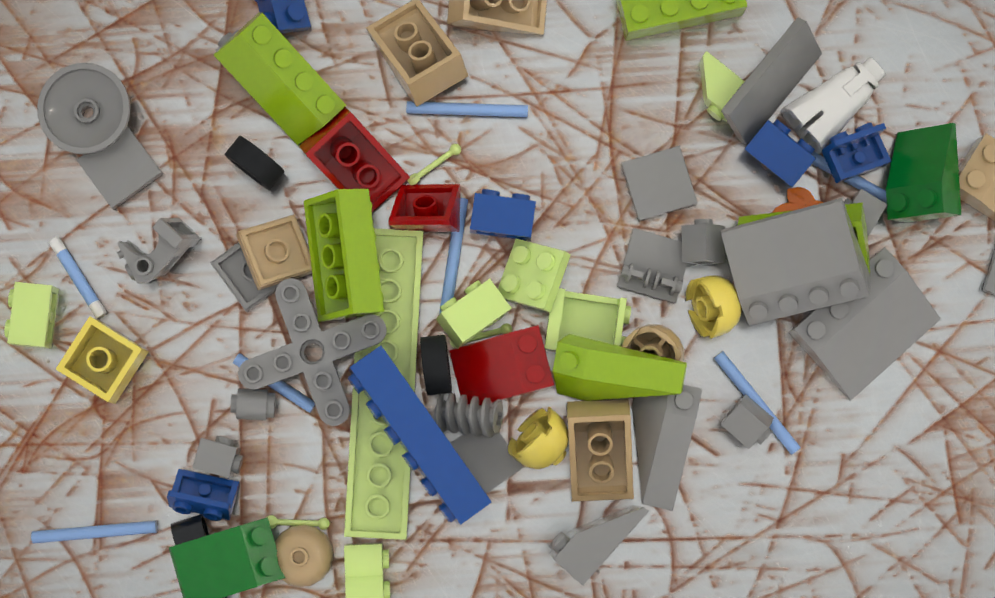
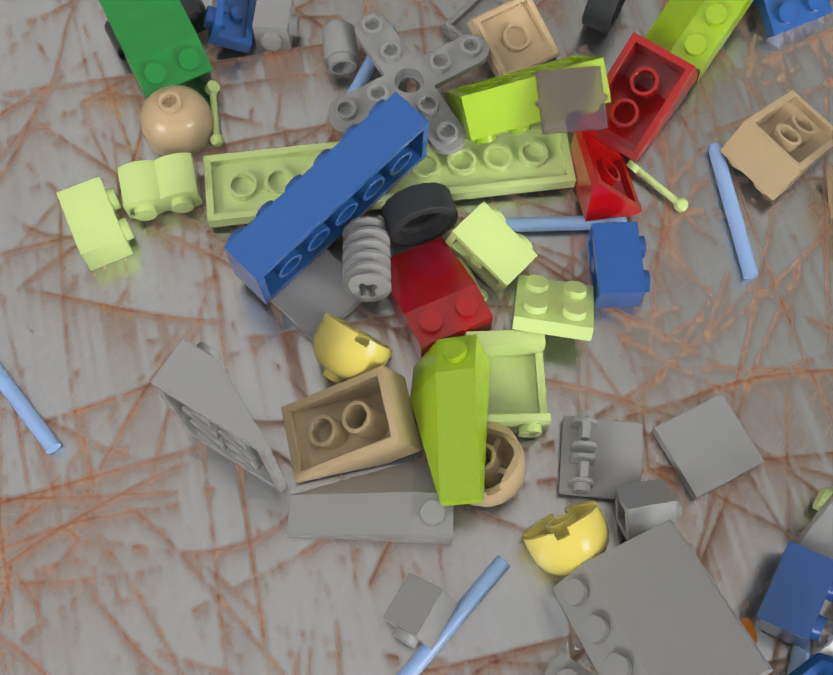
camera: 80 degrees right, 15 degrees down
none -> piece [535,66,608,135]

